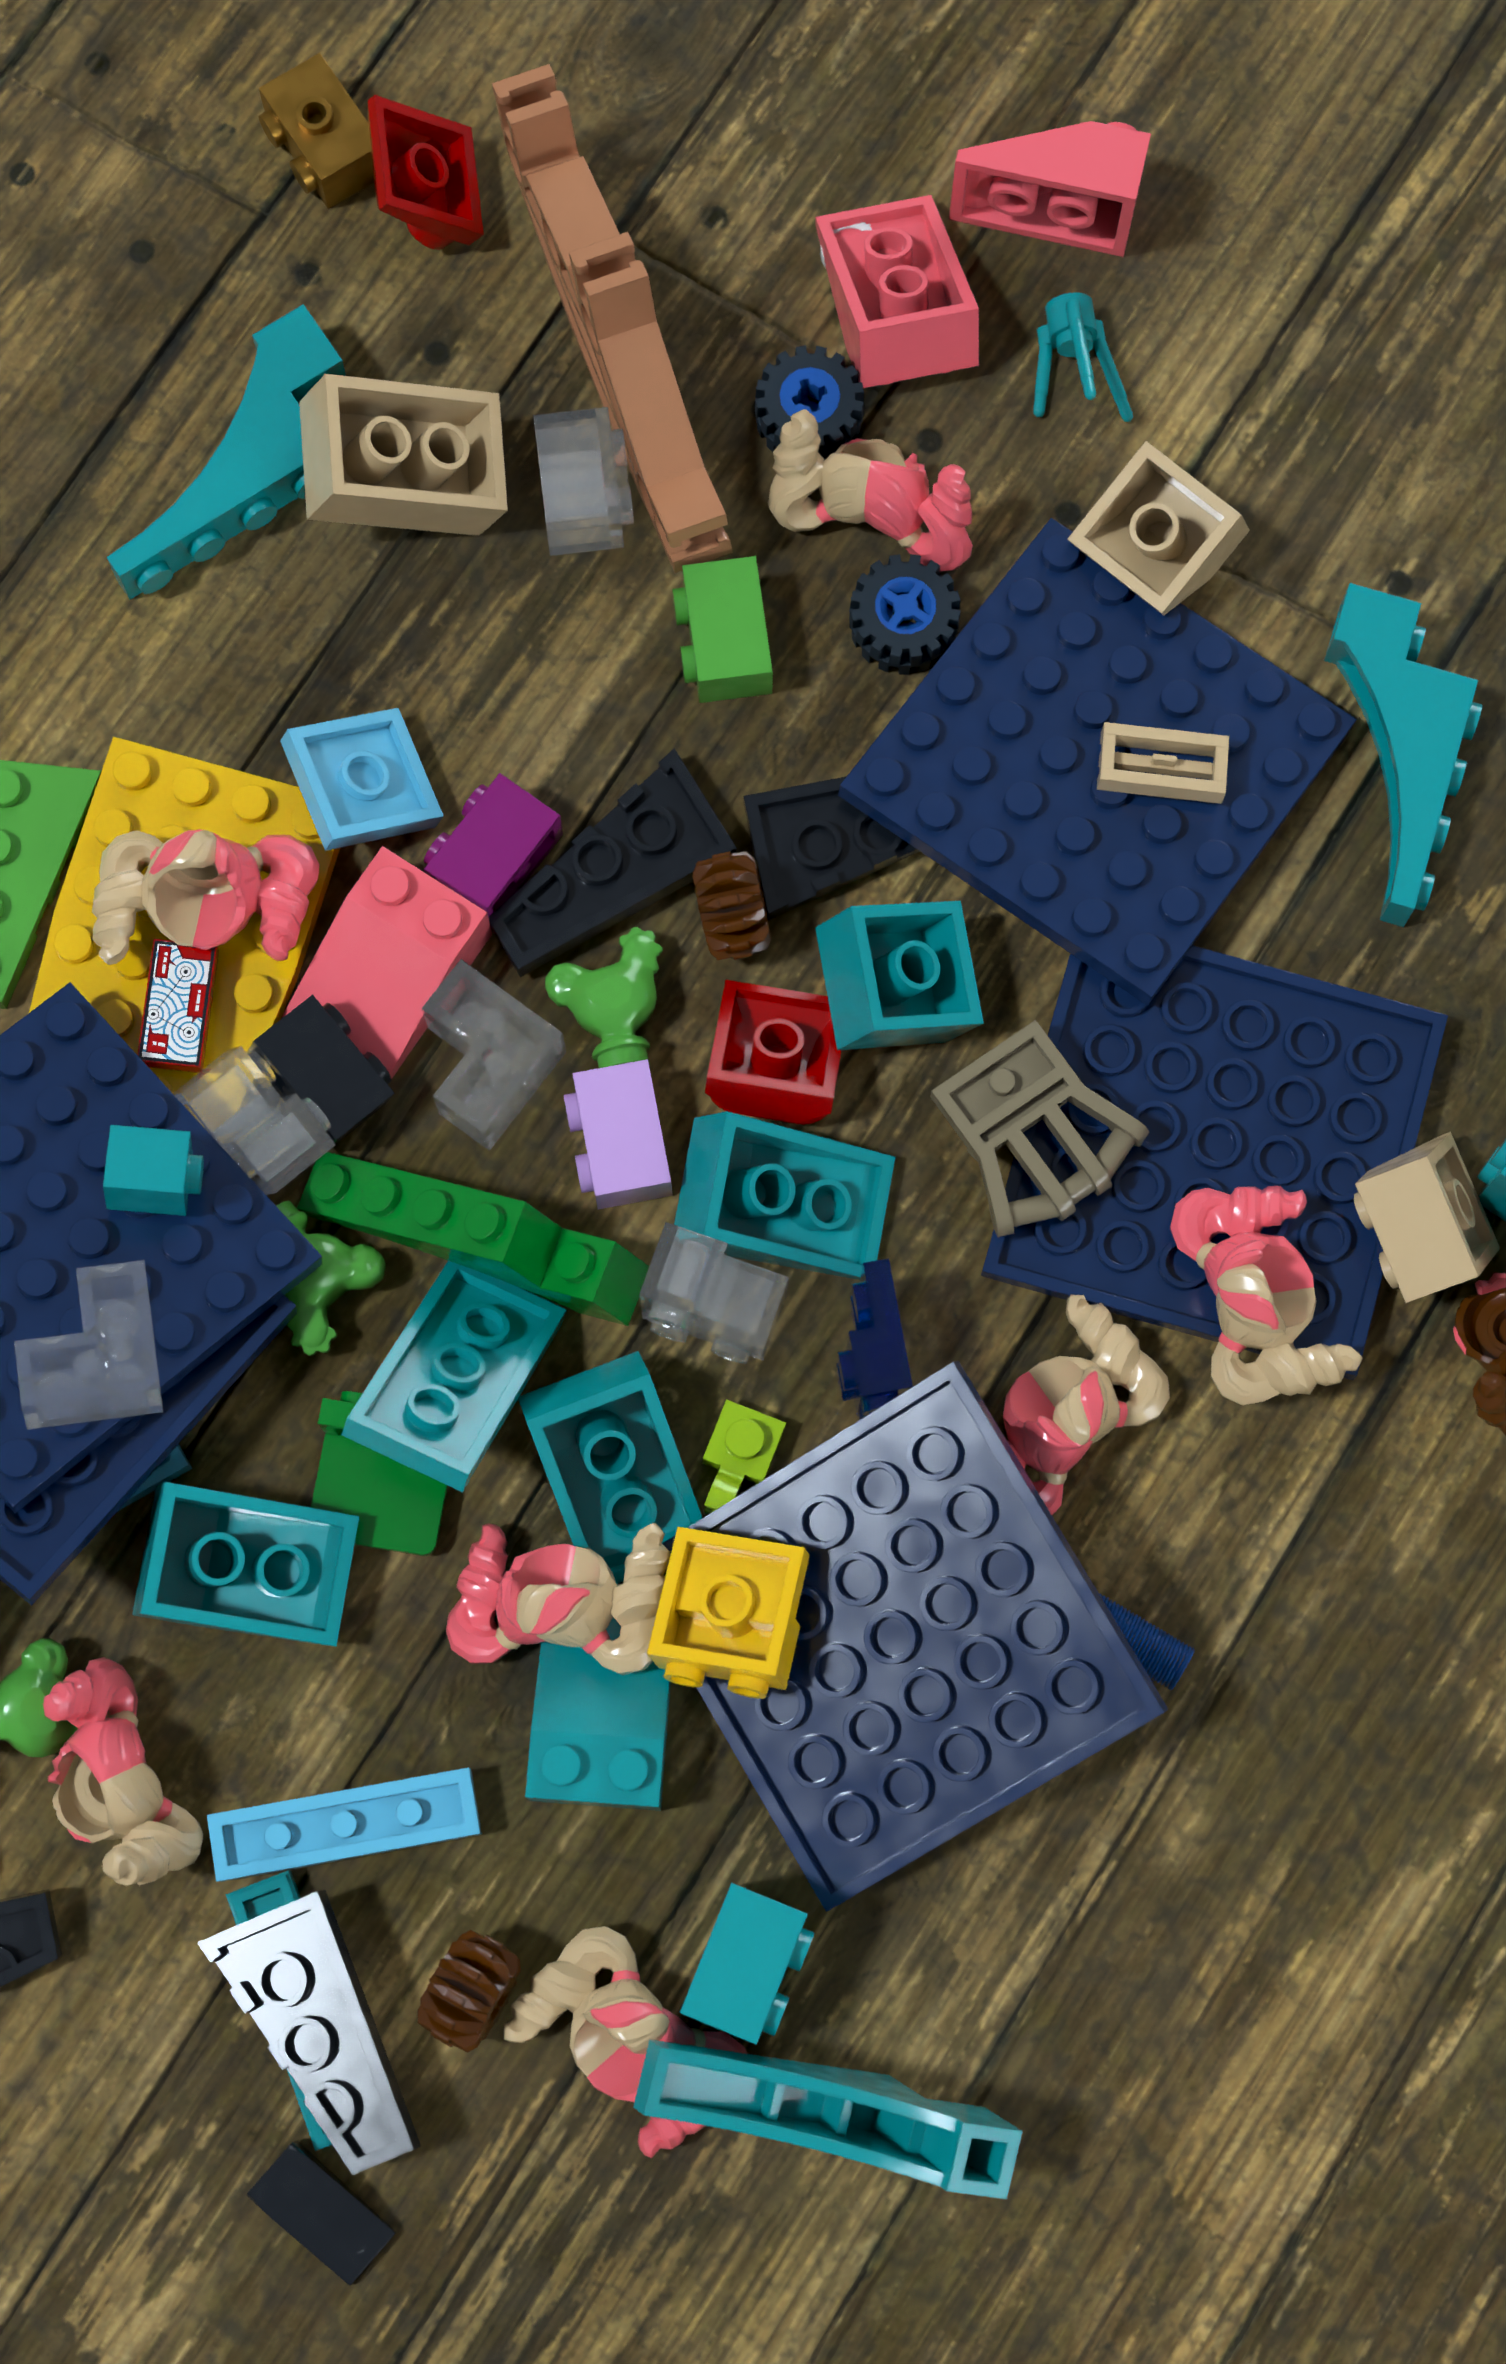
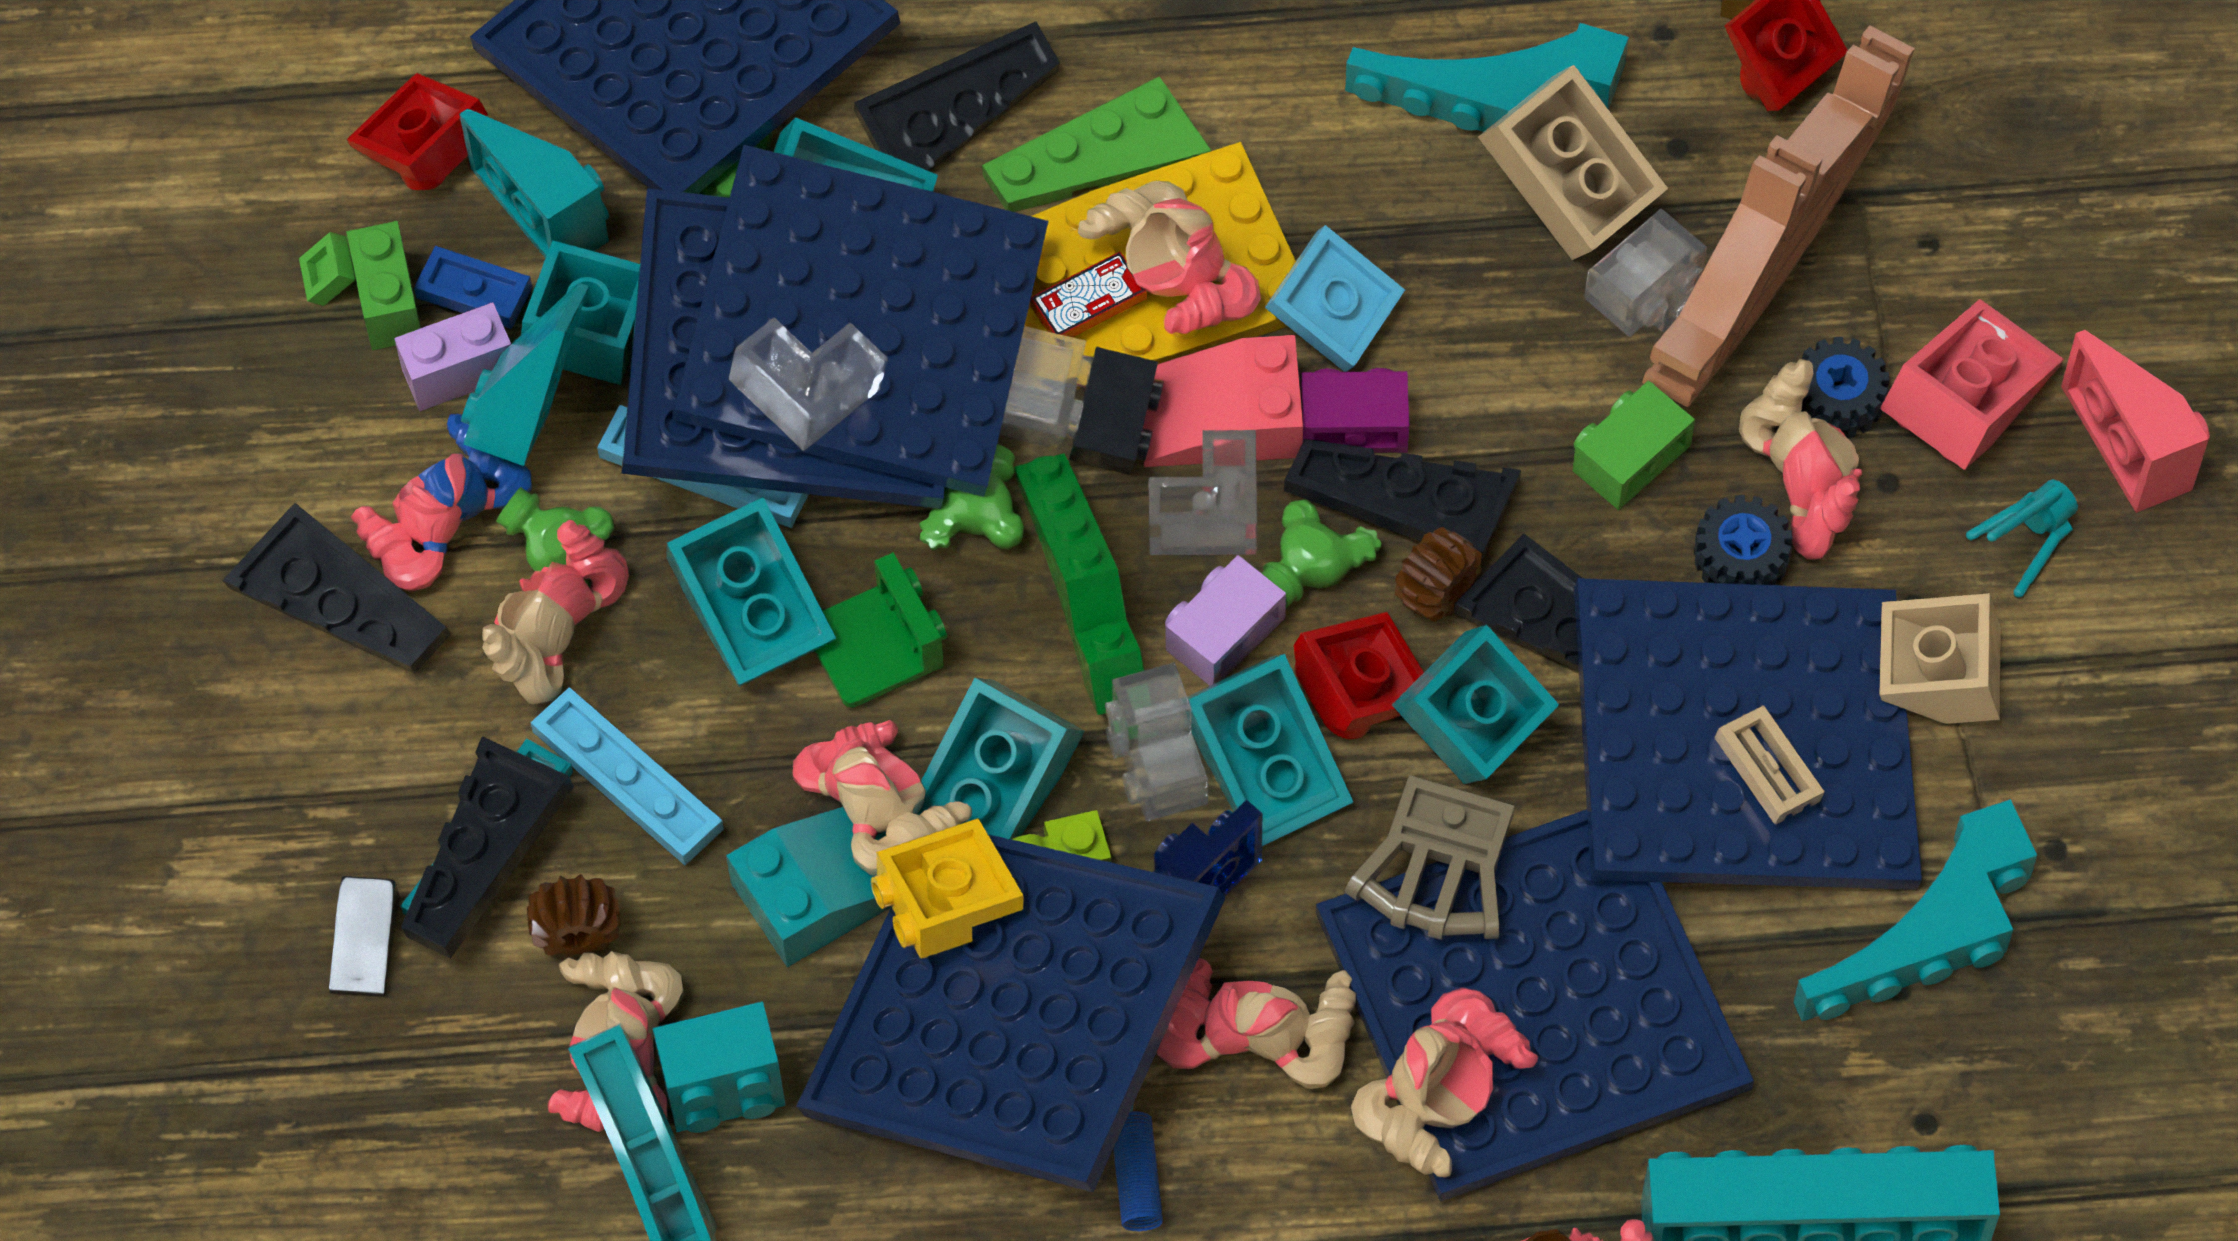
camera: 55 degrees right, 15 degrees down
teal brick [103,1125,204,1216] -> none
teal plate [342,1261,567,1493] -> none
tan slope [1354,1132,1500,1303] -> none

